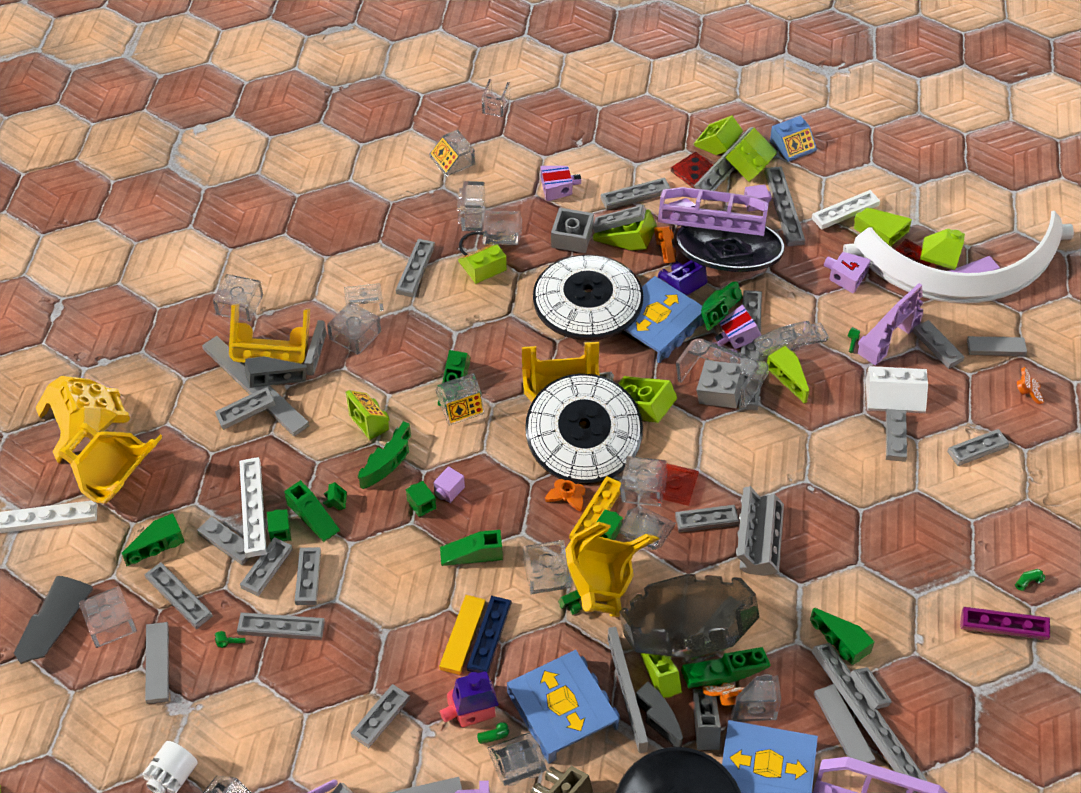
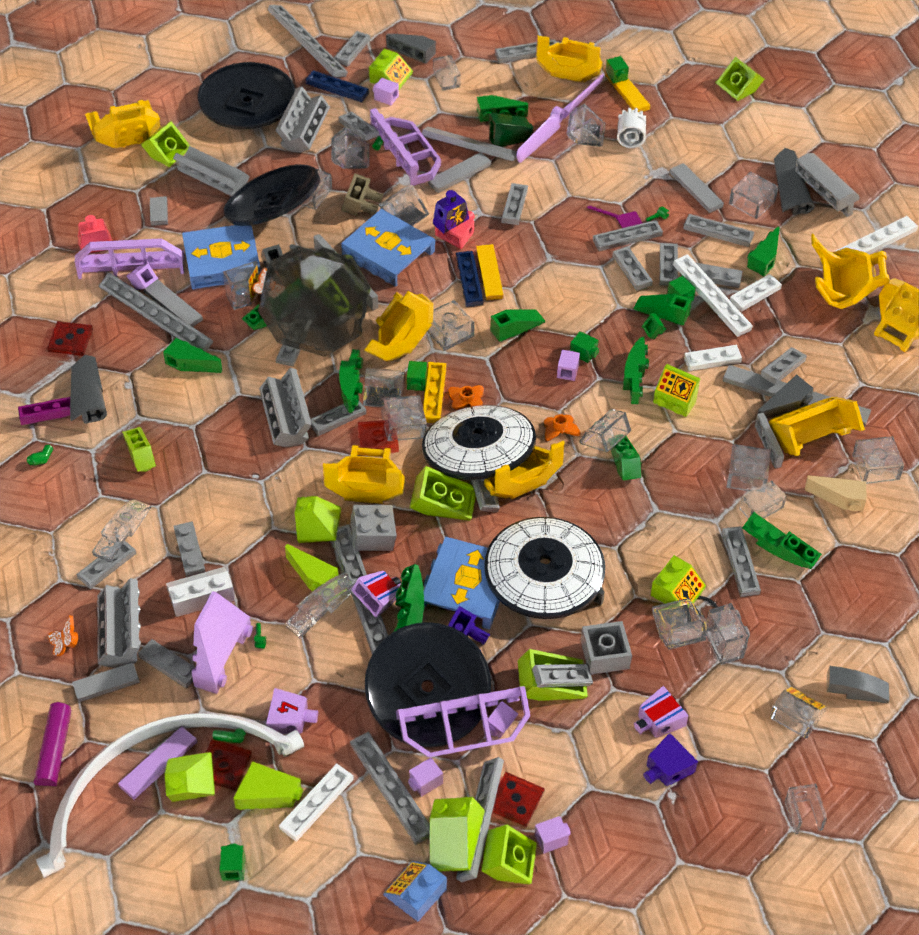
camera: 155 degrees right, 0 degrees up
green arm [477,722,510,744] -> none
light grey tile [600,178,671,210] -> none
orange plate [654,226,677,263] -> none
clear windscreen [676,339,769,409] -> none
light grey tile [849,667,892,709] -> none
none -> magenta brick [34,702,72,786]
none -> clear red tile [47,321,93,356]
none -> dark grey panel [70,355,107,424]
none -> clear slope [92,499,151,562]
none -> light grey brick [97,578,141,668]
none -> lime slope [122,427,156,472]
none -> lavender brick [126,264,158,290]
none -> green brick [220,844,245,881]
none -> lime slope [295,496,341,543]
none -> yellow piece [322,445,405,504]
none -> green slope [339,349,363,414]
none -> lavender brick [535,816,570,854]
none -> orange animal [544,414,581,441]
none -> magenta piece [587,205,642,228]
none -> dark purple torso [643,733,698,786]
none -> white plate [684,345,742,371]
none -> white plate [730,274,782,312]
none -> green slope [742,512,822,569]
none -> light grey brick [795,153,860,217]
none -> tan slope [805,475,867,511]
none -> dark grey slope [827,666,889,703]

